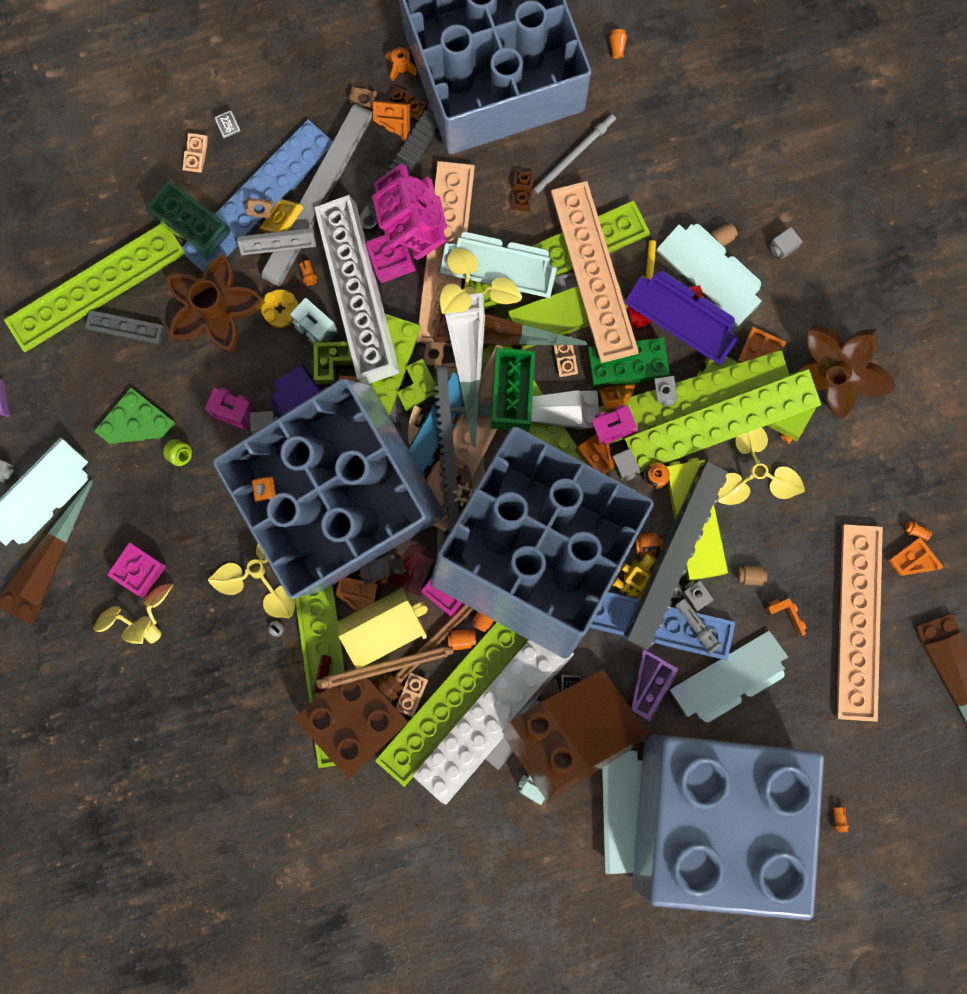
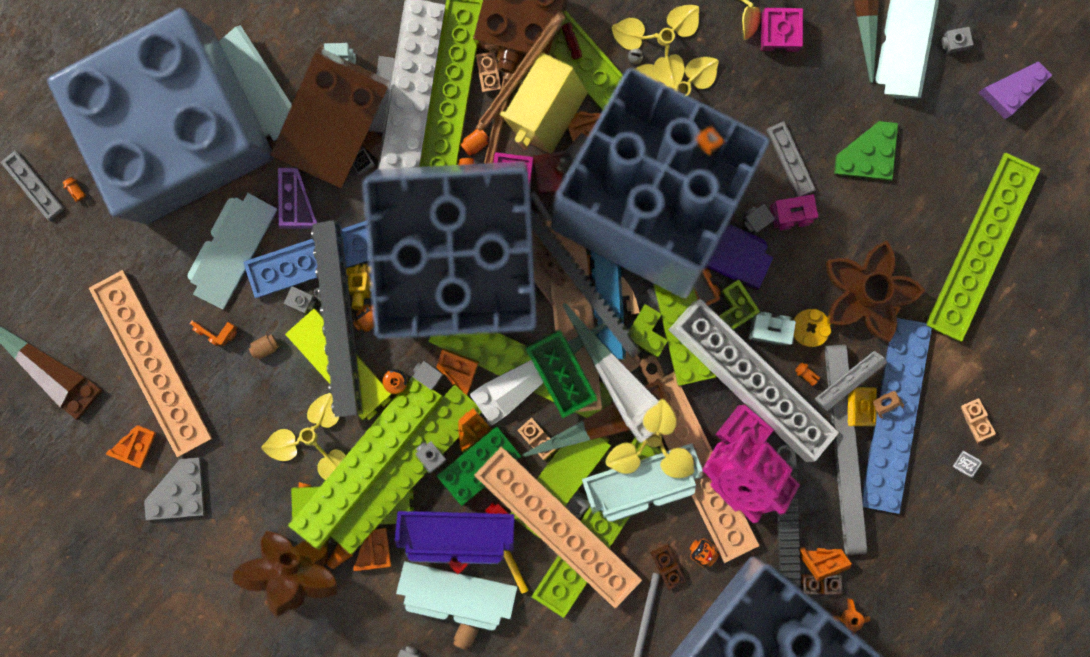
camera: 150 degrees right, 5 degrees up
dark grey plate [85,310,164,345] -> none
clear green brick [145,180,231,260] -> none
lime head [163,439,192,466] -> none
medium nougat piece [349,86,377,109] -> none
tan gear [452,483,475,507] -> none
dark pink piece [592,404,639,445] -> none
light grey pin [675,599,723,655] -> none
orange pin [905,521,932,541] -> none
none -> light grey tile [0,150,64,221]
none -> light grey plate [144,457,205,520]
none -> orange cone [326,543,353,569]
none -> light yellow plant [612,5,699,85]
none -> head [689,538,719,567]
none -> light grey tile [766,121,816,197]

